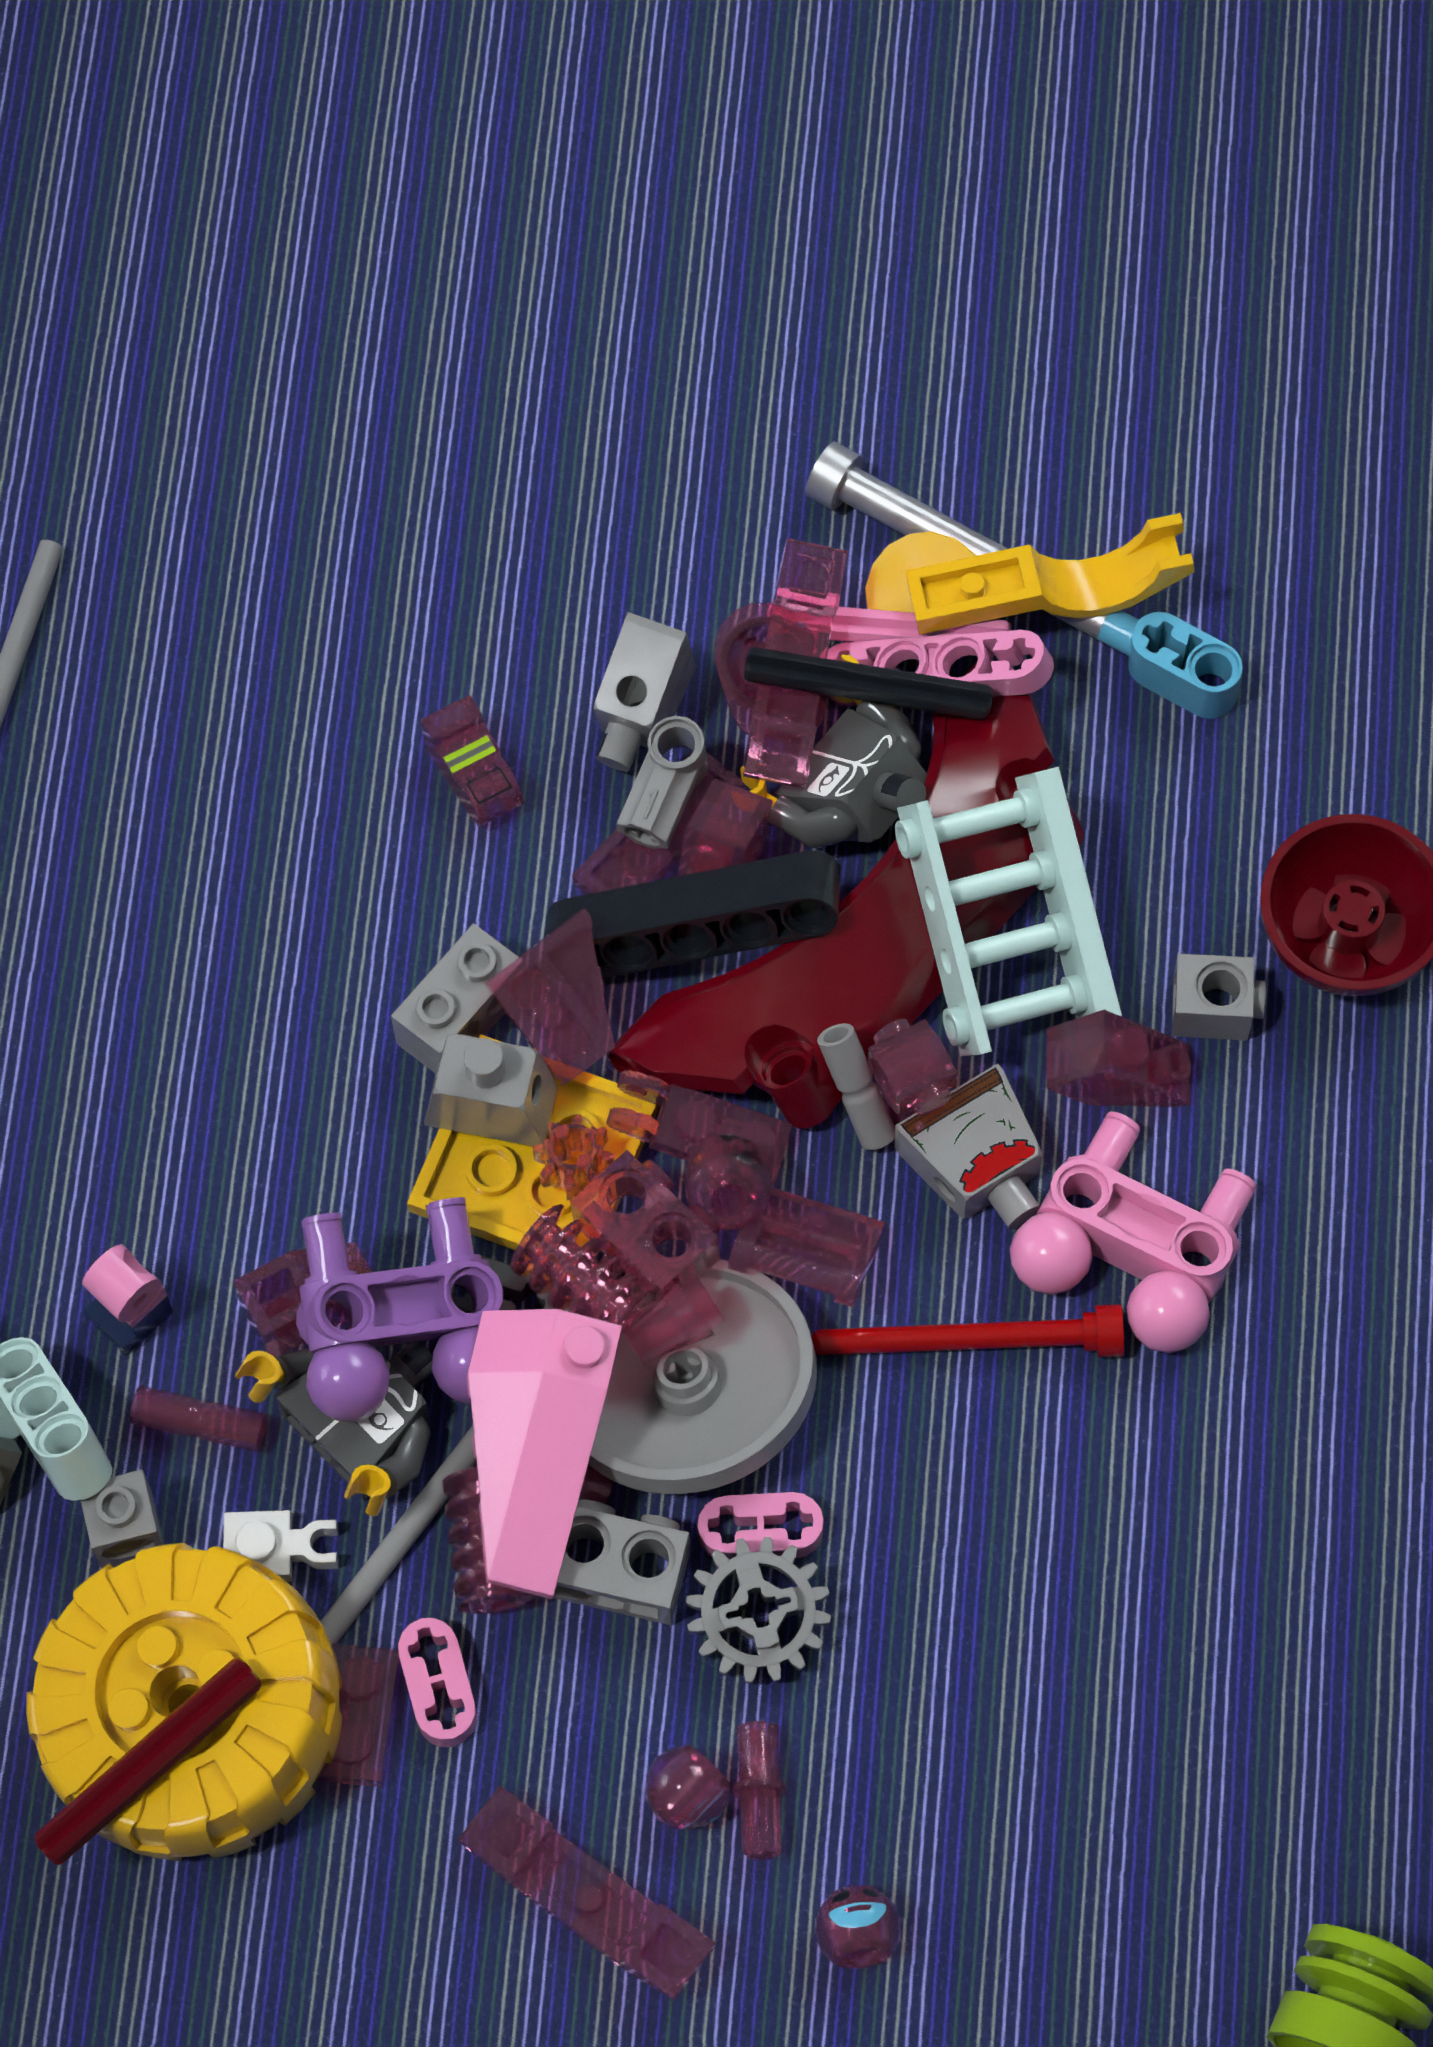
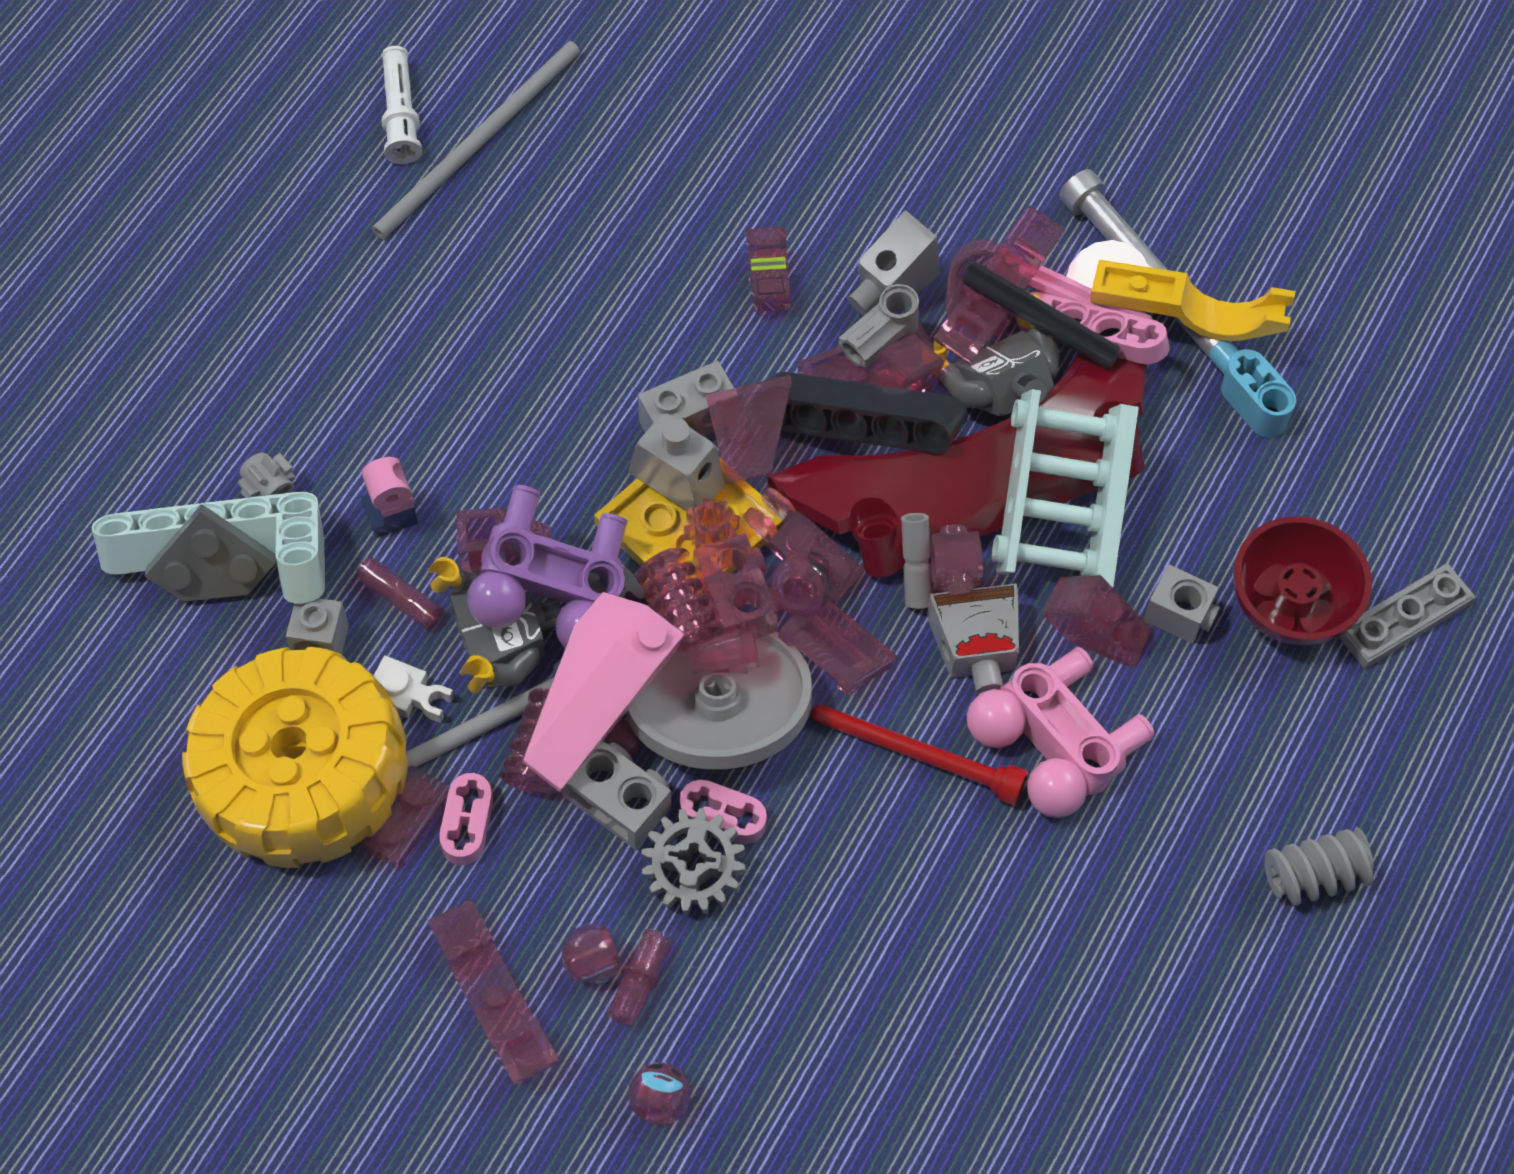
camera: 20 degrees right, 5 degrees down
dark red axle [33,1657,262,1865] -> none

